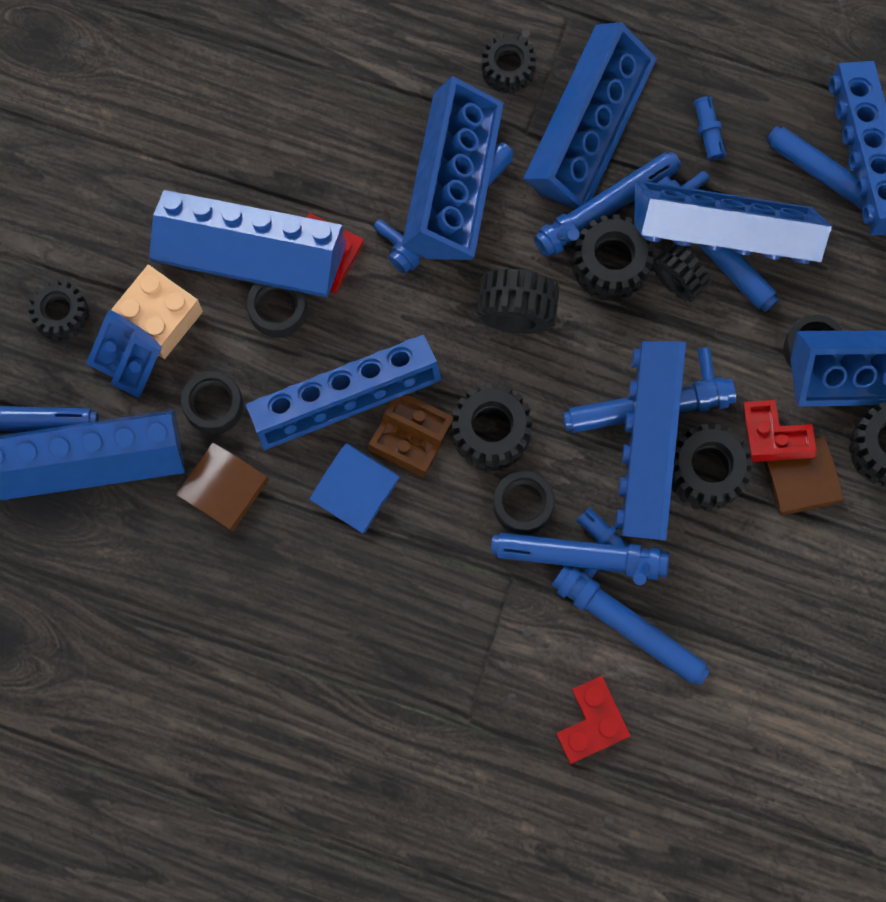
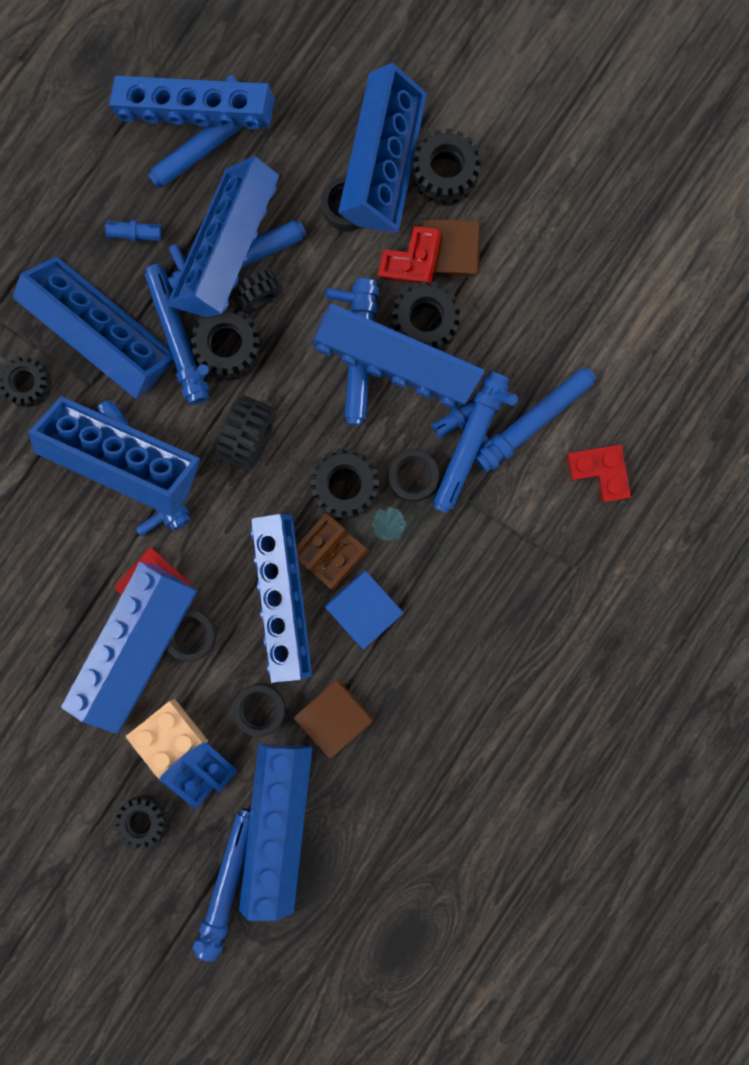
camera: 75 degrees left, 10 degrees up
none -> clear light blue gear [371,507,407,541]

